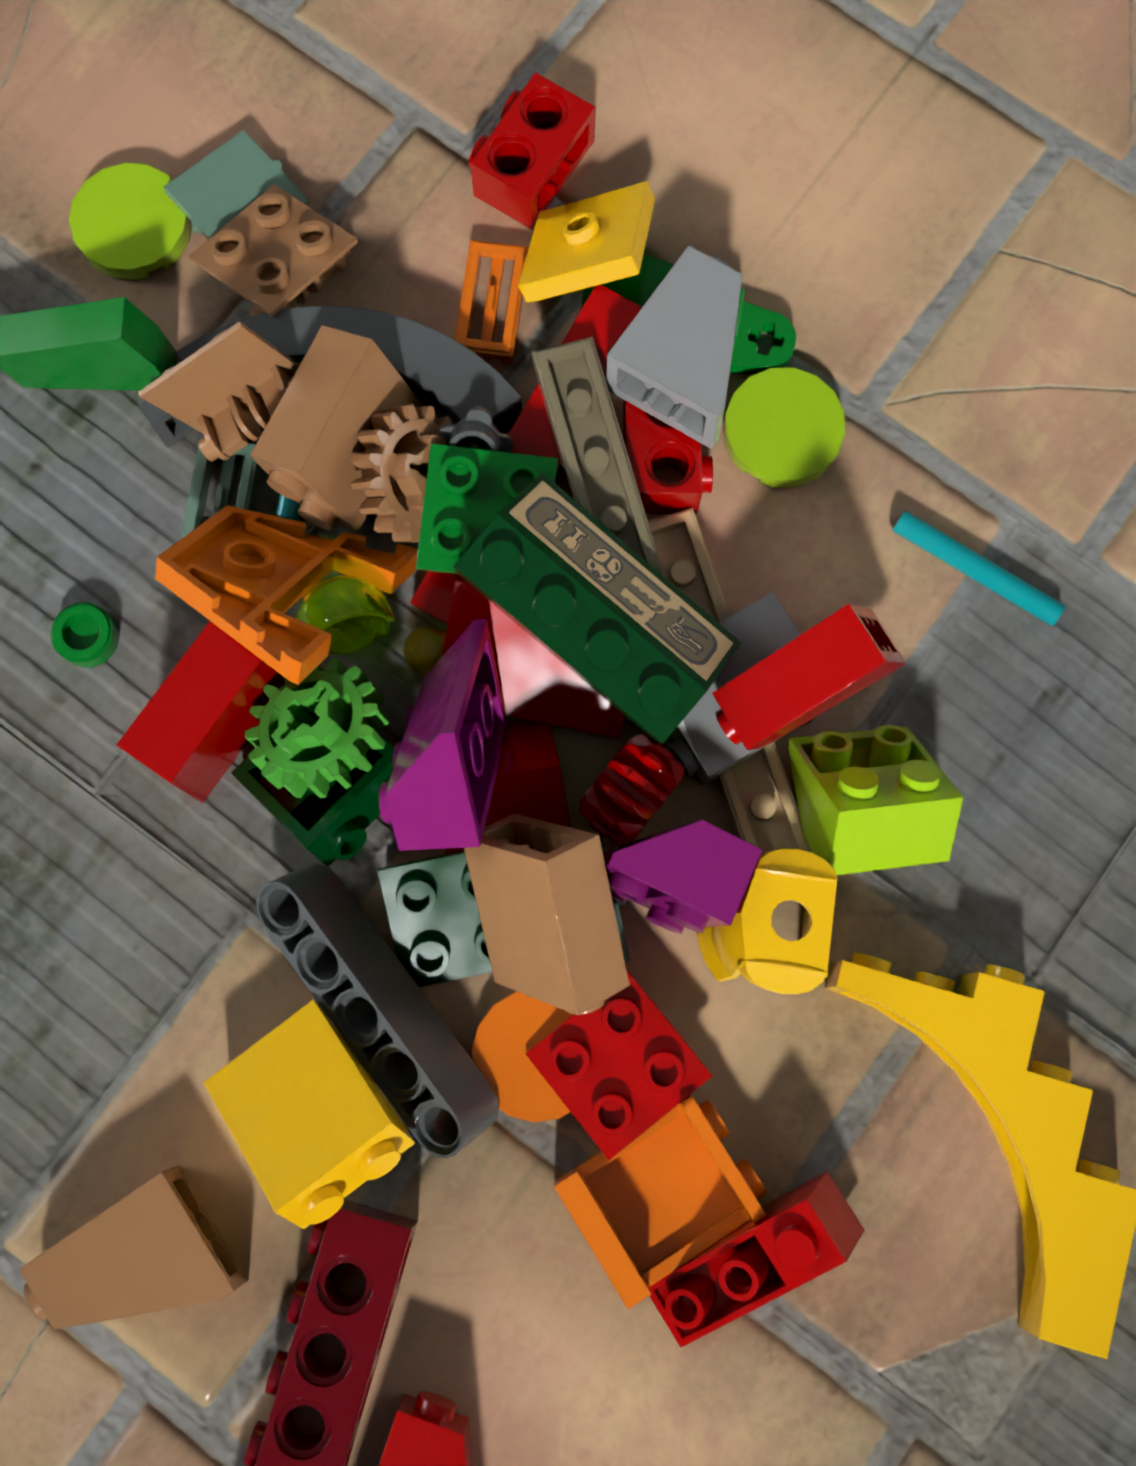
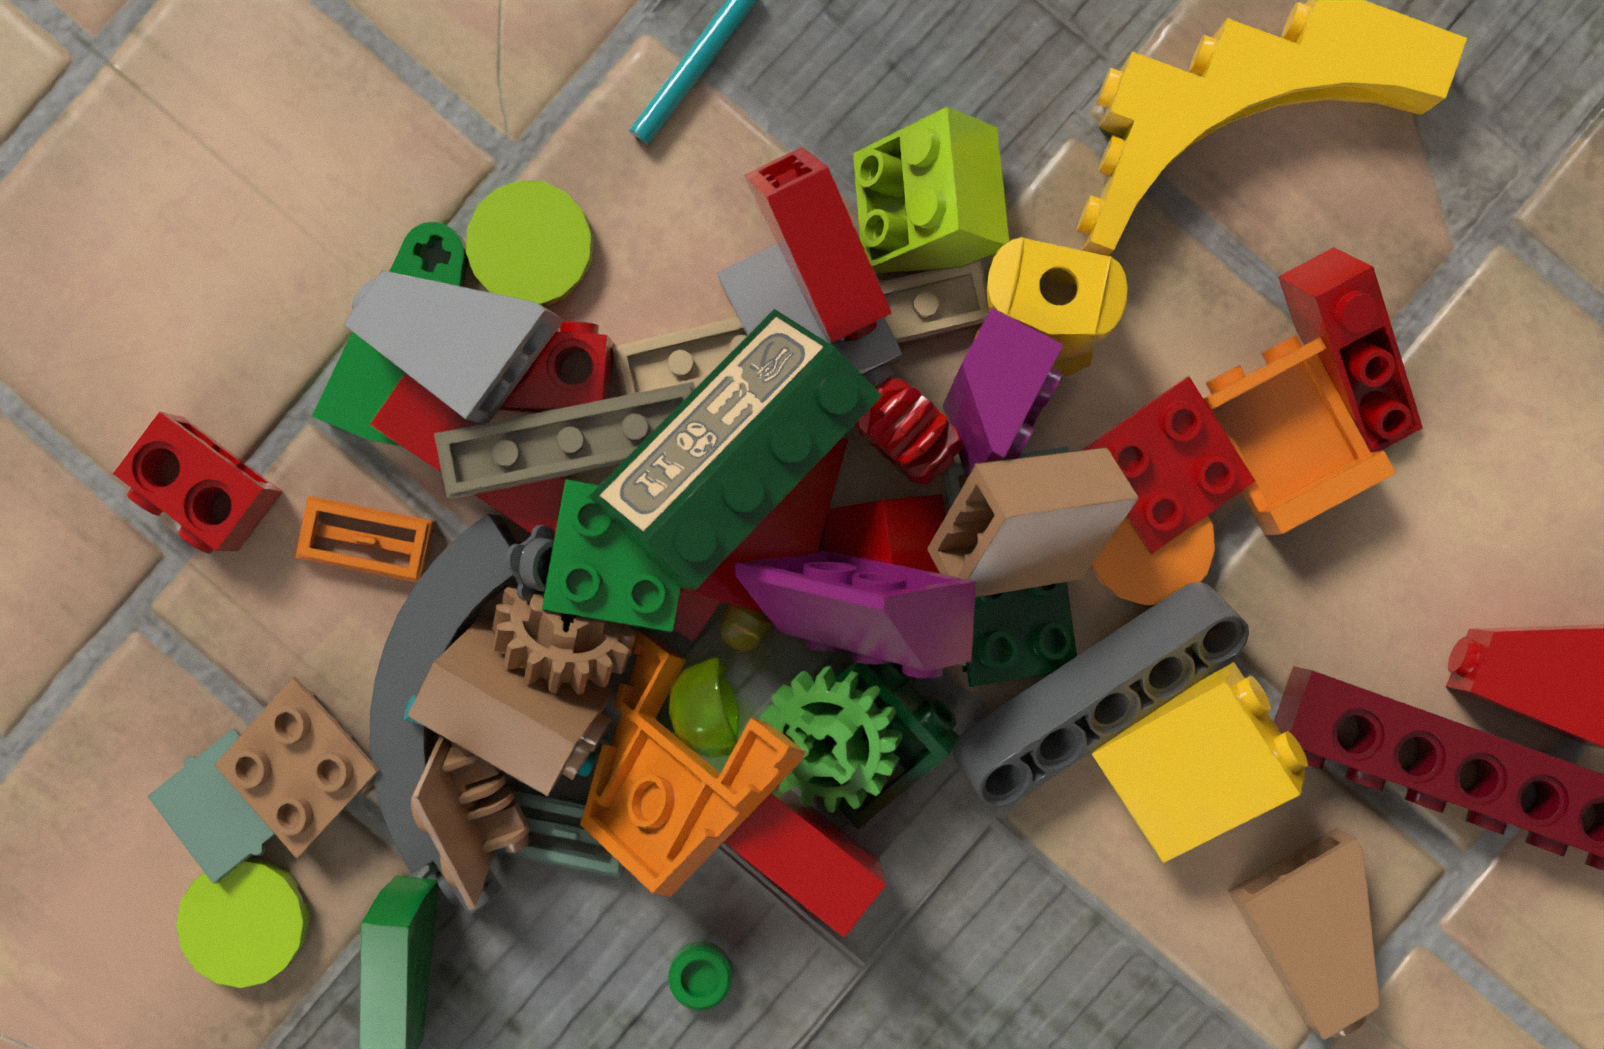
camera: 85 degrees left, 10 degrees up
yellow plate [518,181,655,303] -> none

